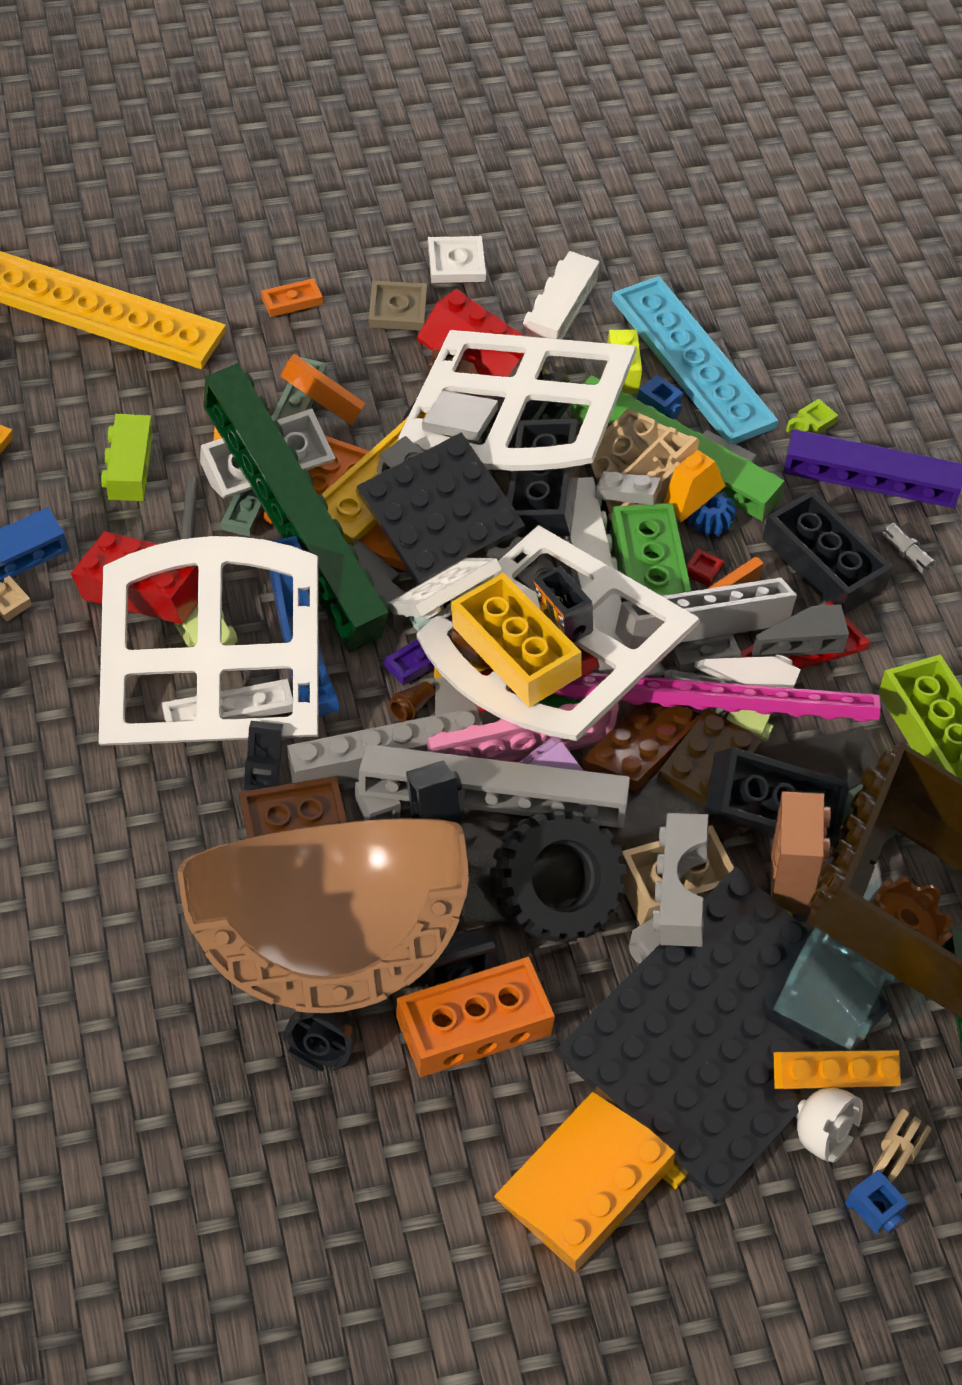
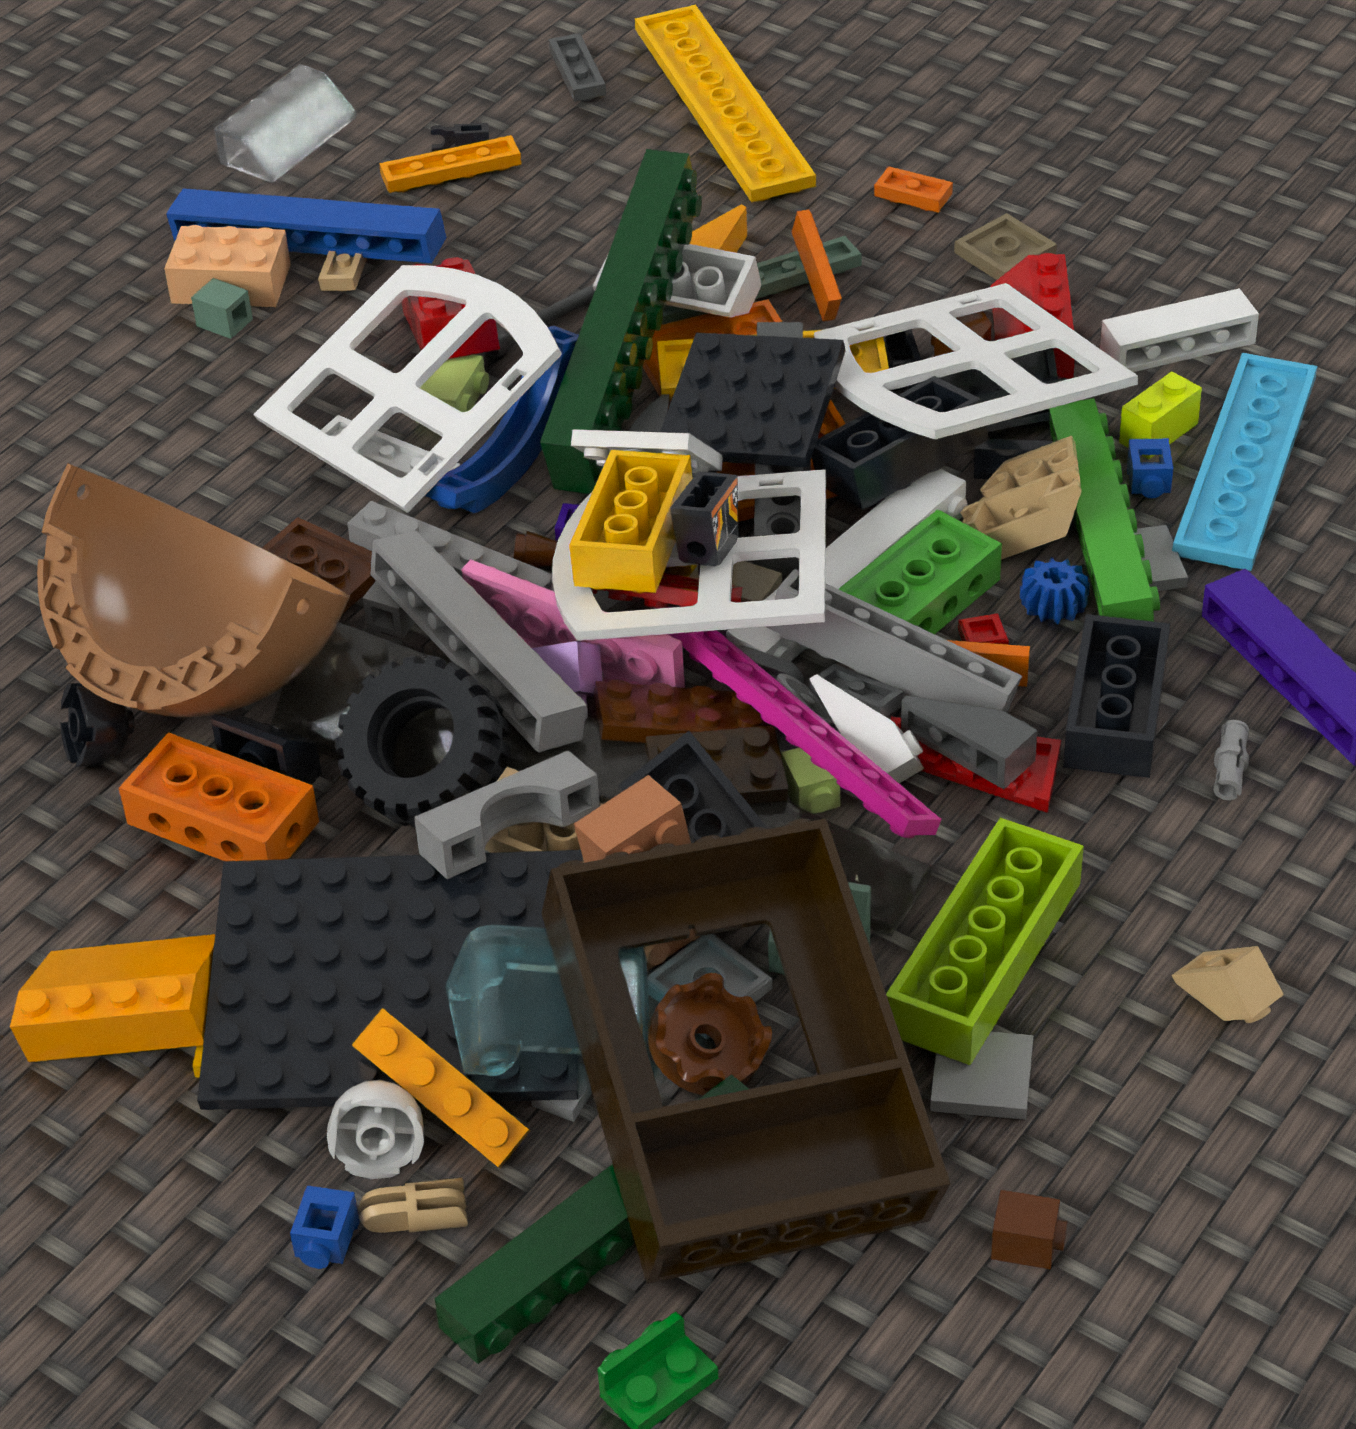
camera: 55 degrees right, 10 degrees down
lime brick [101,414,153,501] -> none
black slope [244,720,283,790] -> none
black brick [406,760,465,827] -> none
tile [422,390,498,441] -> none
white plate [428,236,486,283] -> none
light grey plate [595,471,661,505] -> none
light orange slope [663,450,726,523] -> none
lime plate [786,399,839,434] -> none

